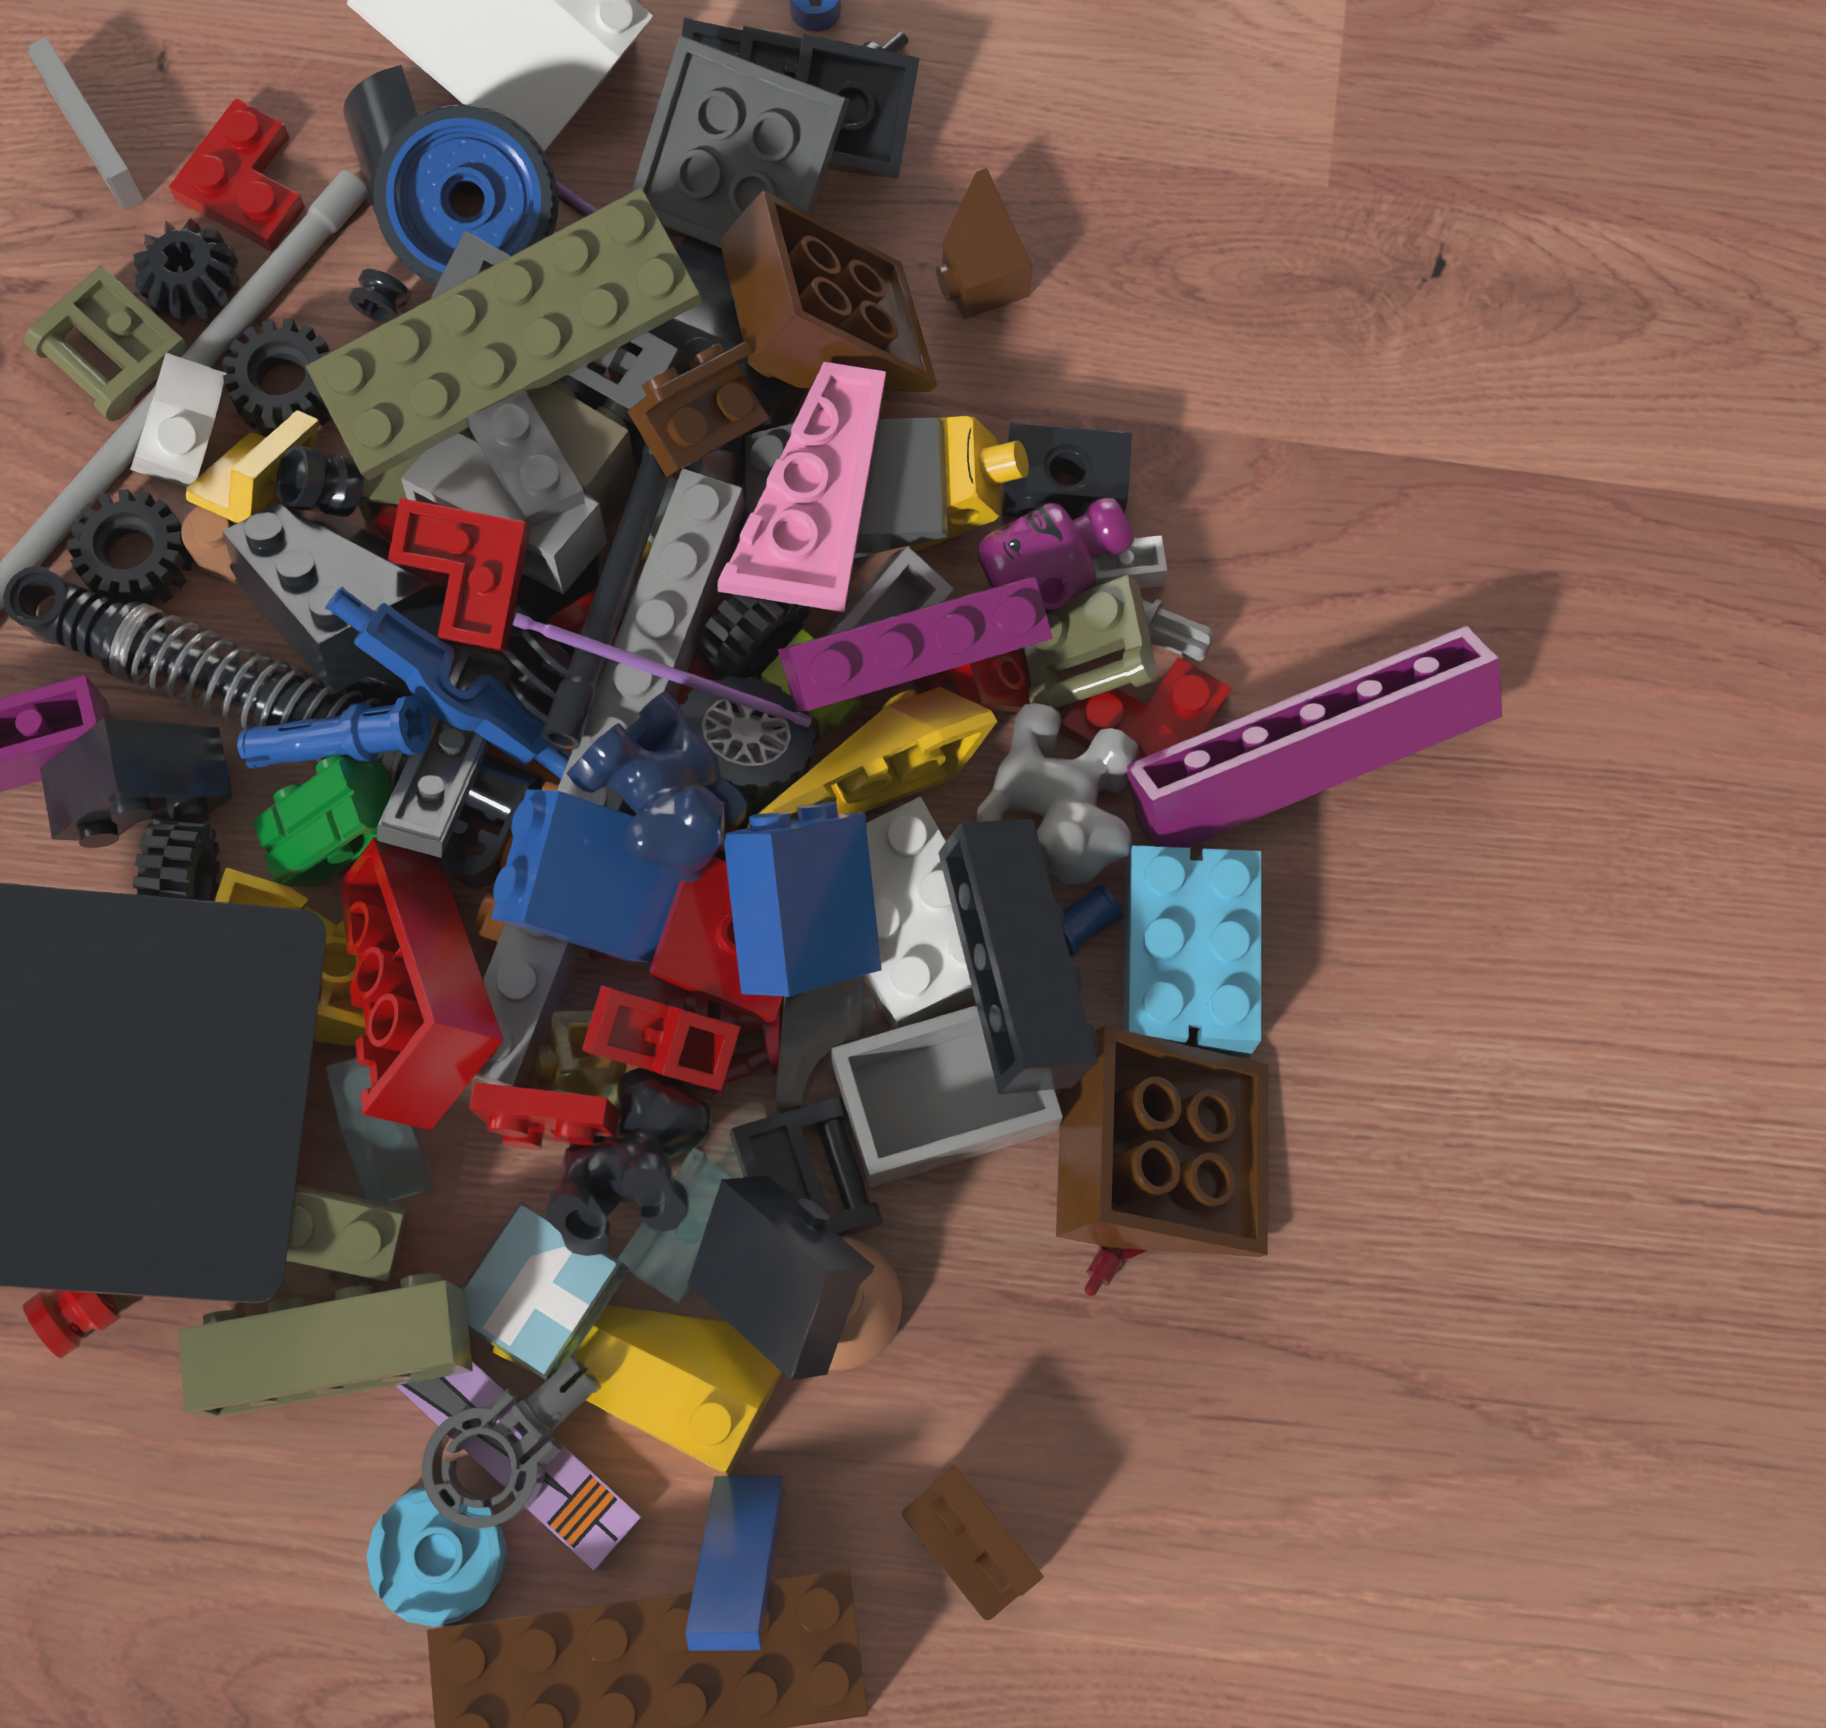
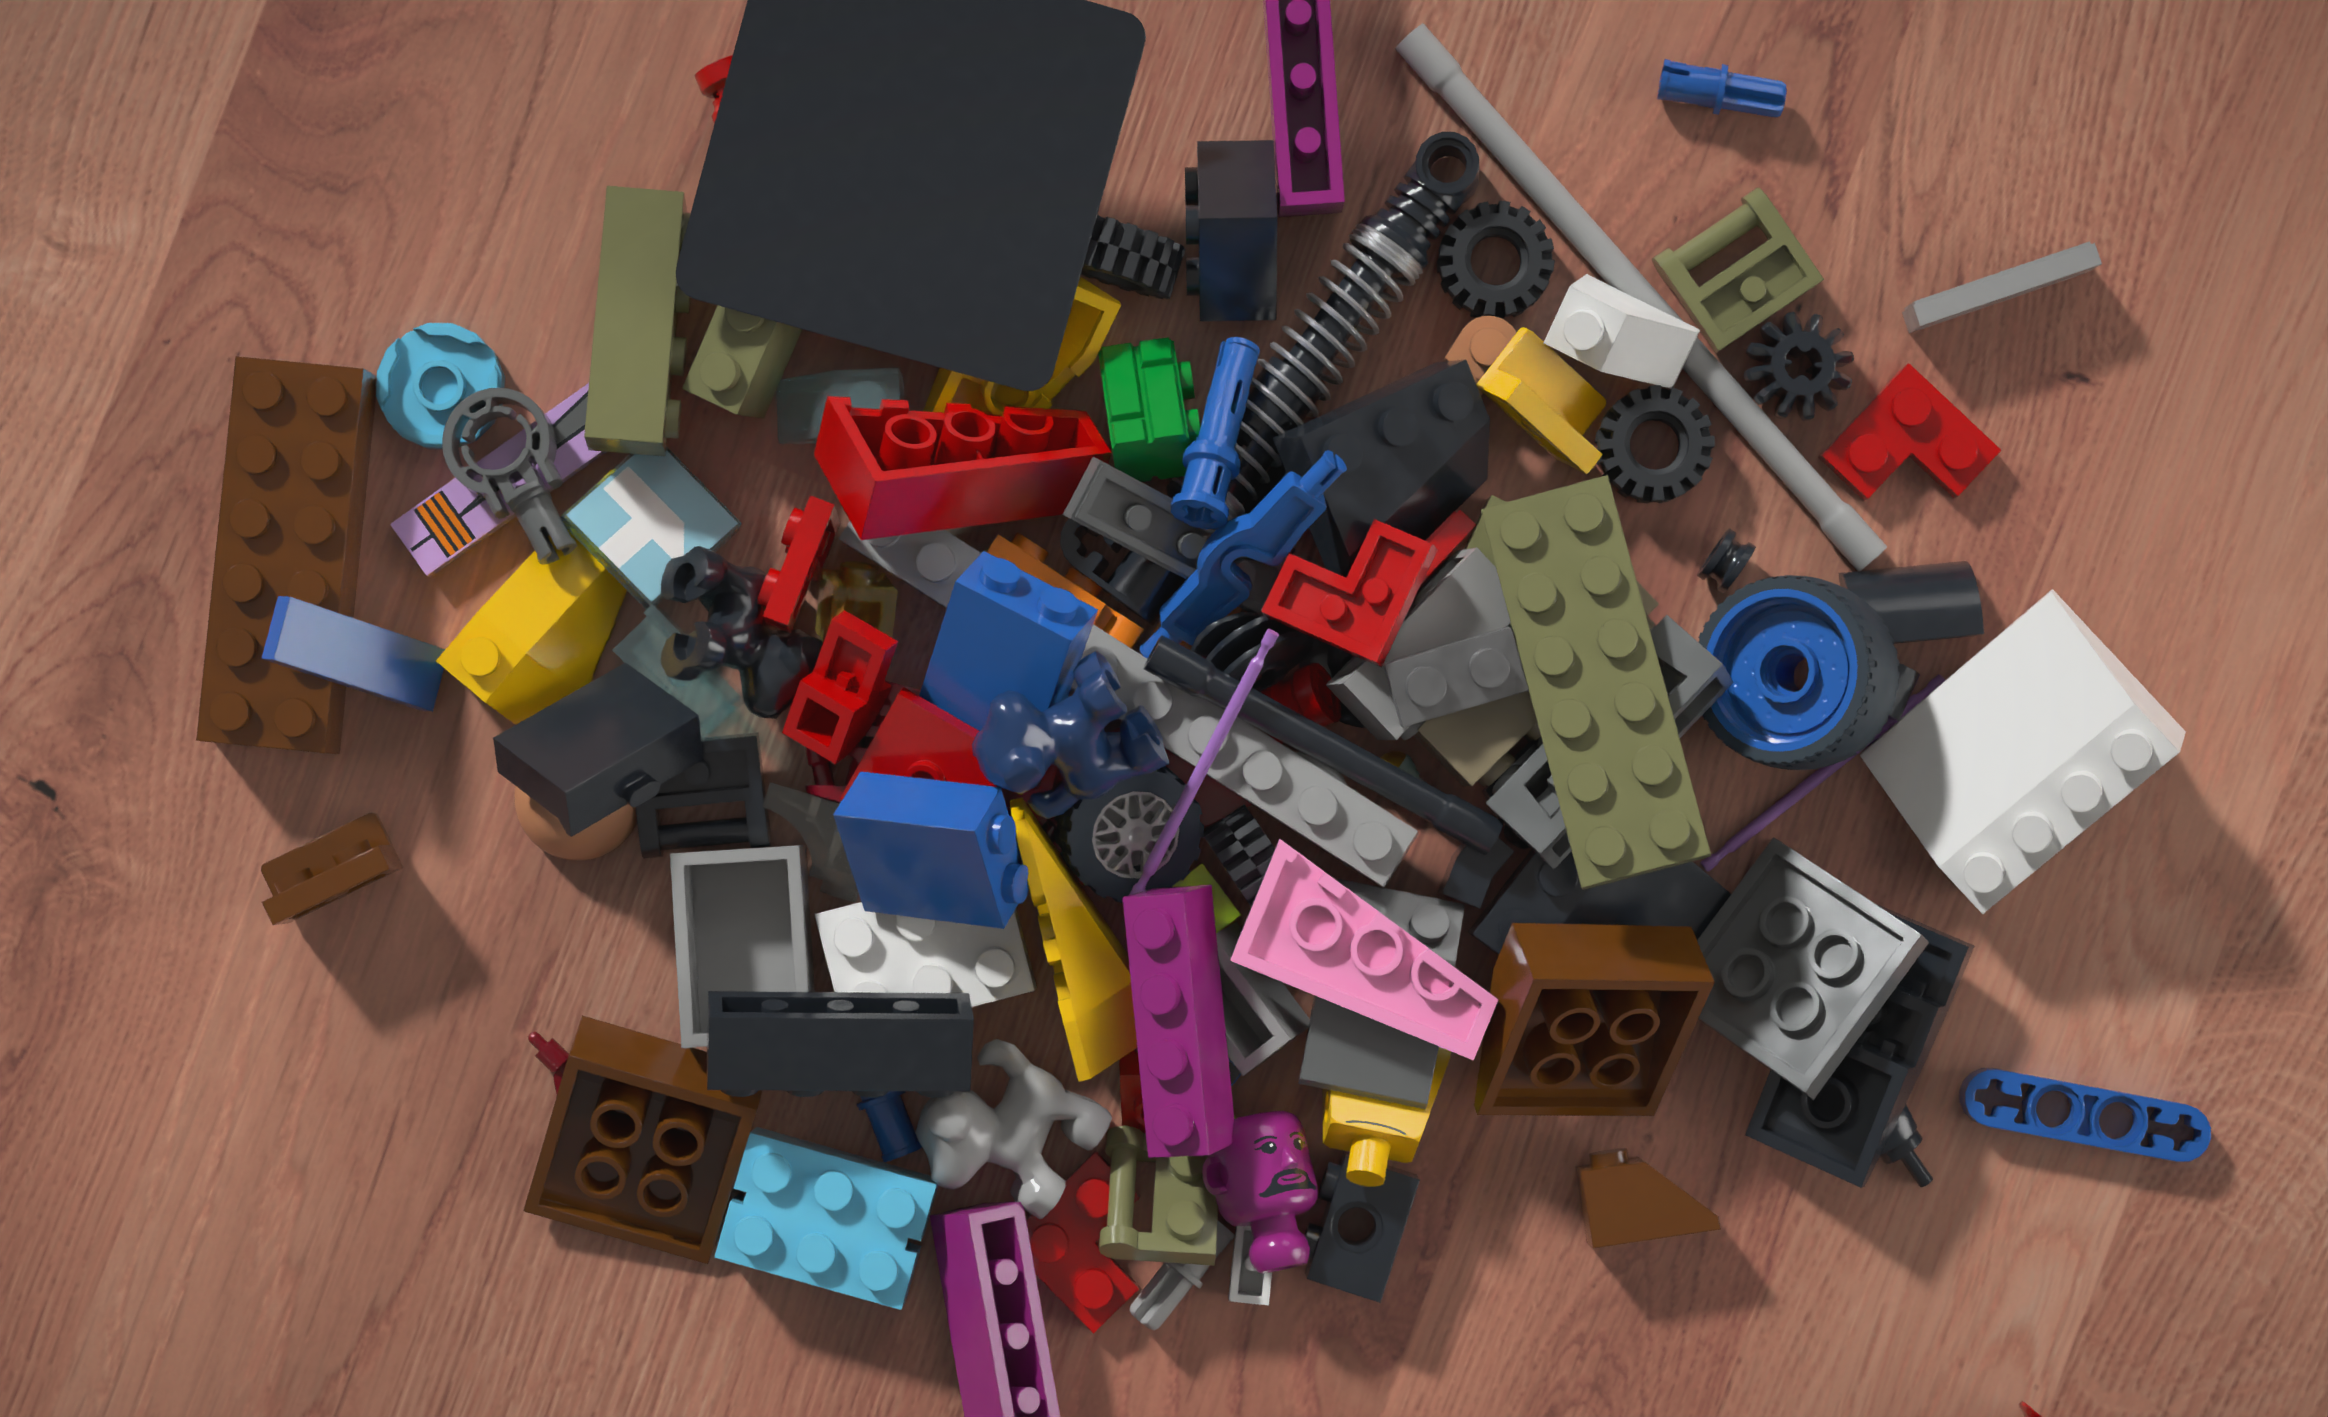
camera: 110 degrees right, 15 degrees up
black wheel [276,445,364,517] -> none
reddish brown bracket [627,342,769,477] -> none

